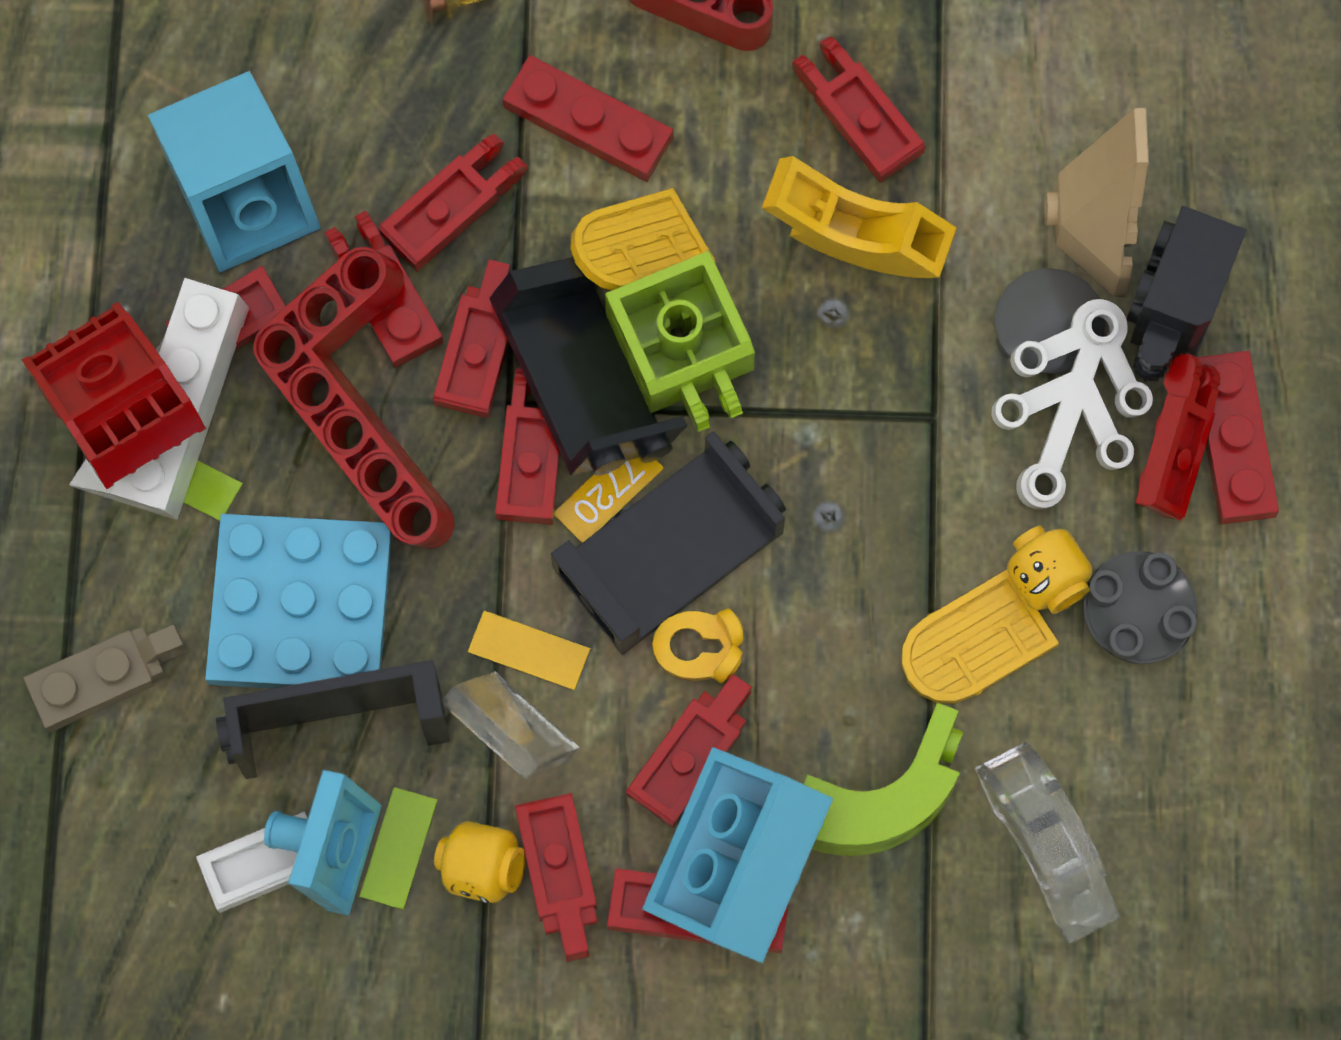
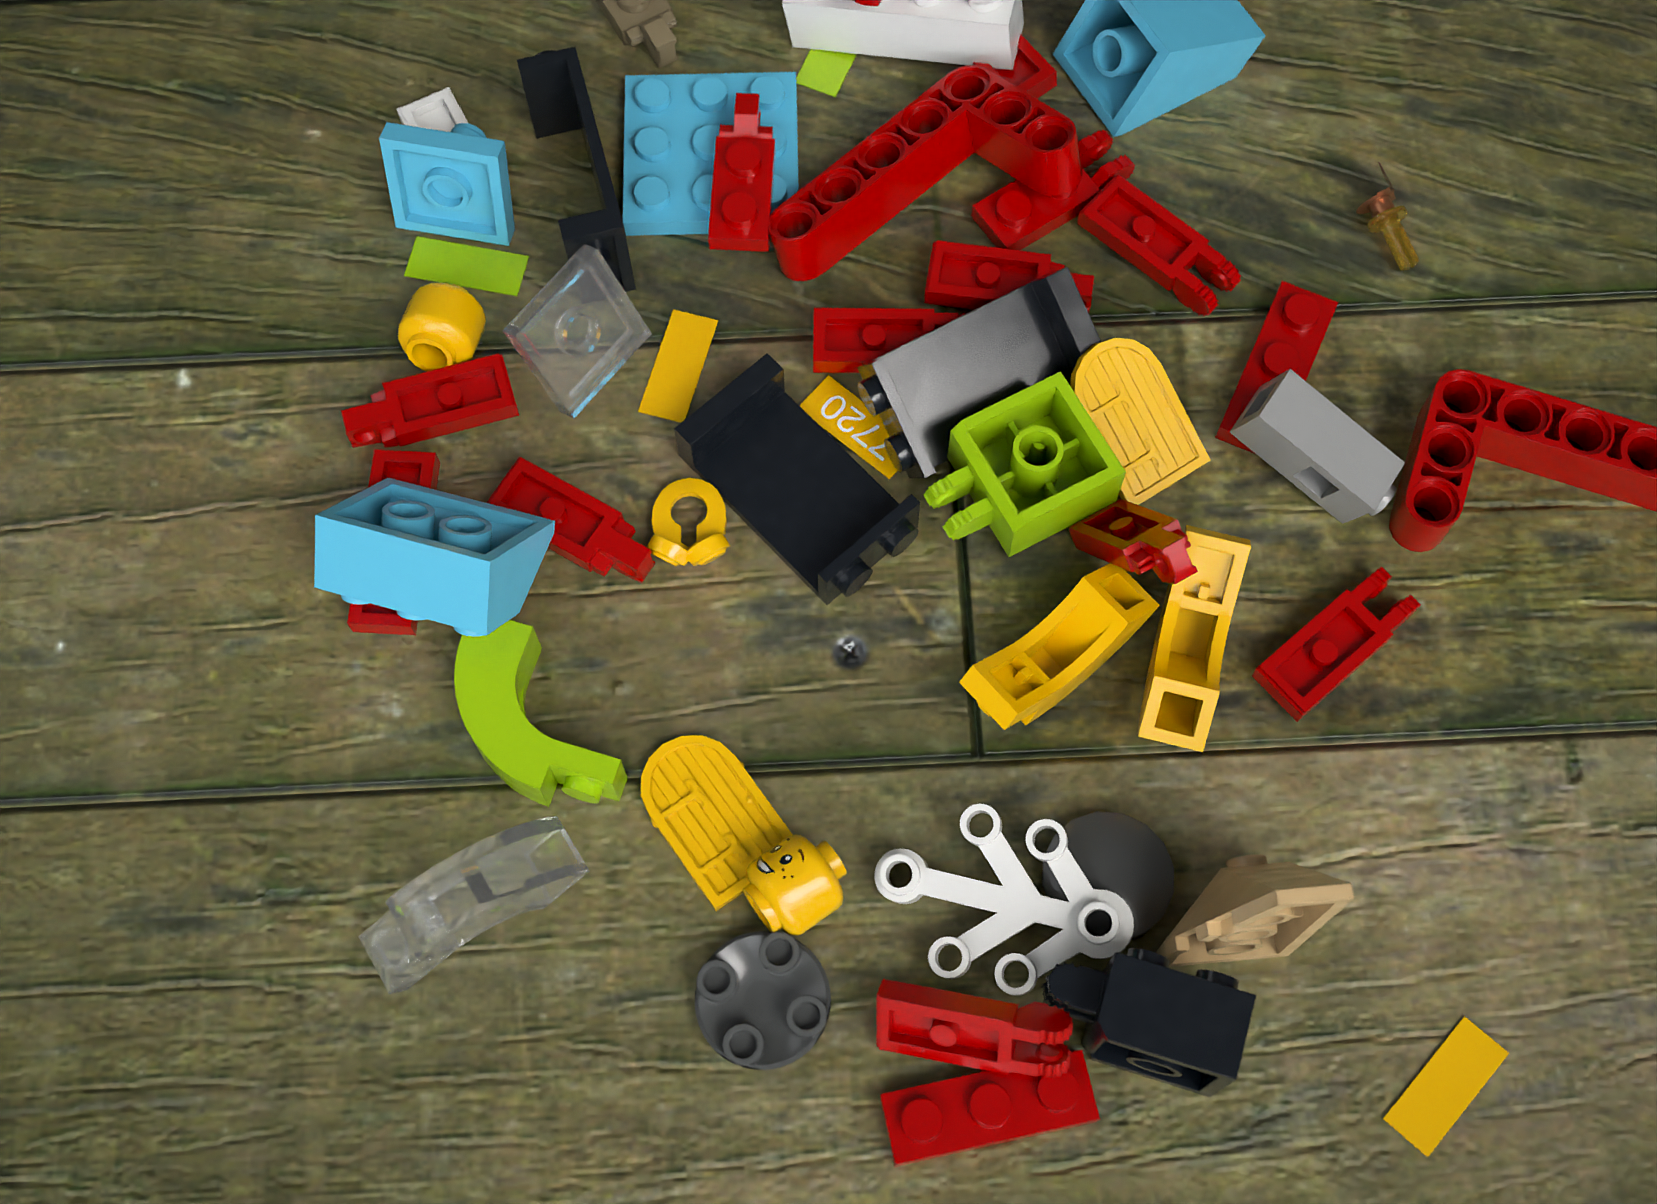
camera: 85 degrees right, 5 degrees down
none -> red hinge [708,93,776,252]
none -> yellow arch [959,563,1160,730]
none -> red hinge [1069,499,1198,584]
none -> light grey brick [1230,369,1405,524]
none -> yellow sticker [1383,1016,1509,1158]

